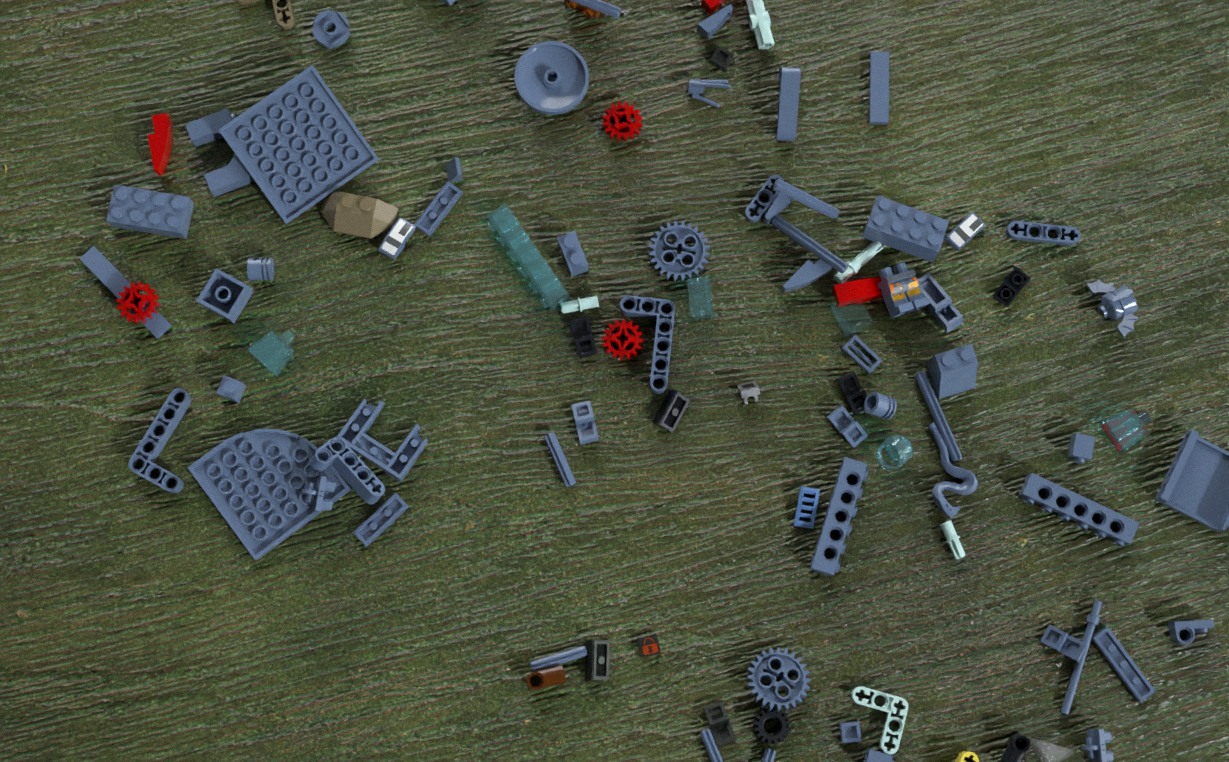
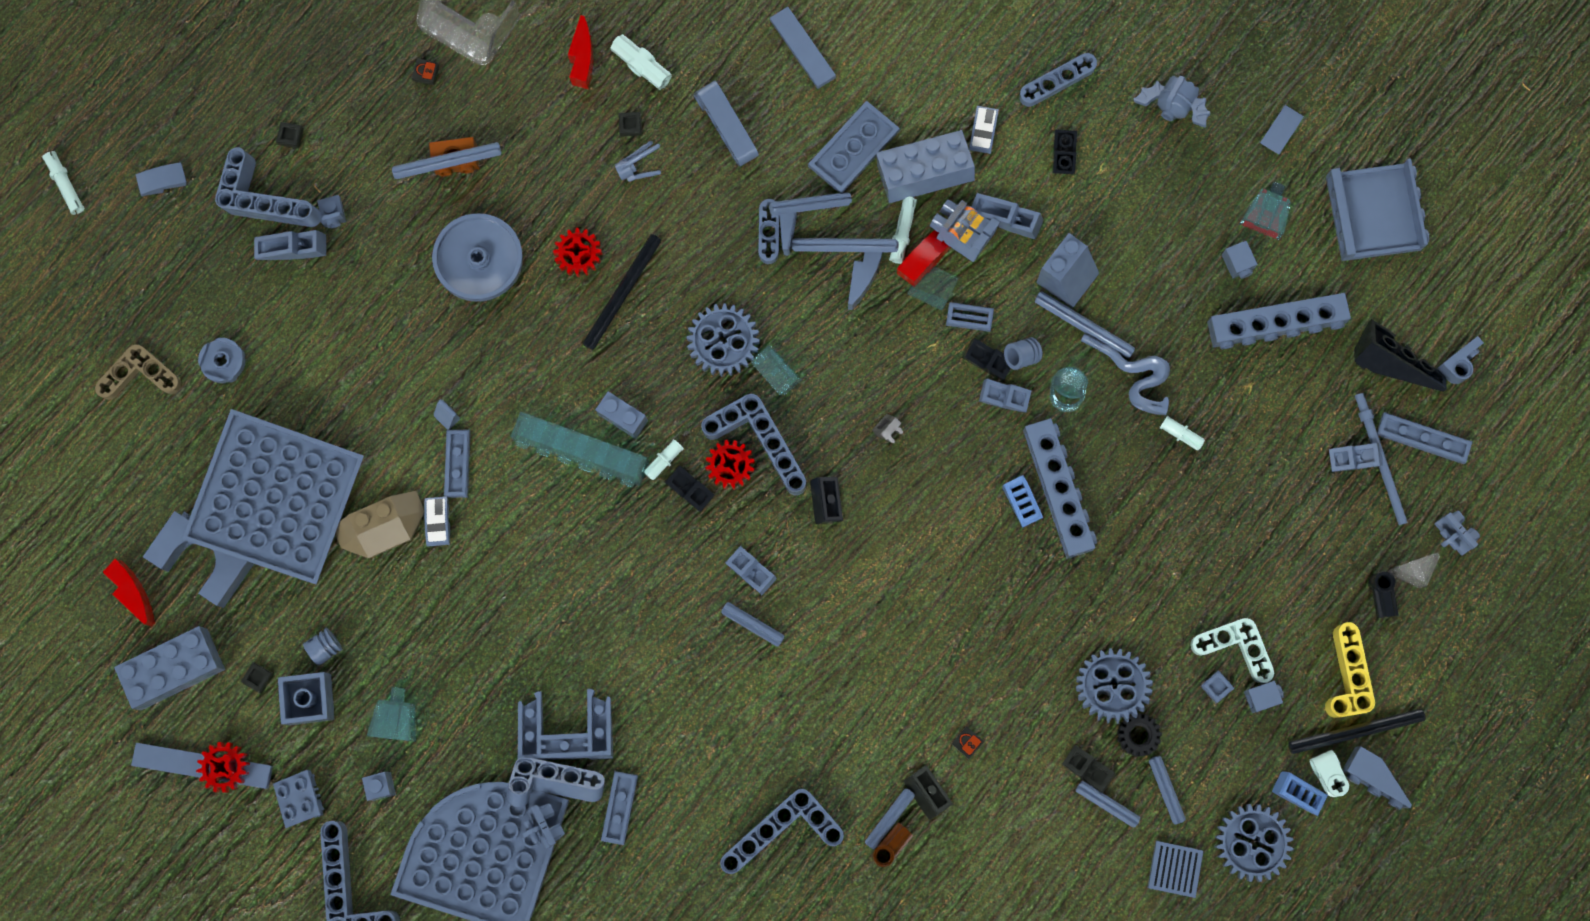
camera: 25 degrees left, 0 degrees up
sand blue slope [697,5,733,40] -> none
none -> pearl dark grey tile [241,662,274,694]
none -> sand blue hinge [273,770,325,828]
none -> black axle [583,234,661,350]
none -> sand blue beam [720,789,844,874]
none -> sand blue plate [808,101,900,193]
none -> sand blue slope [1260,105,1304,155]
none -> black wedge [1354,319,1447,392]

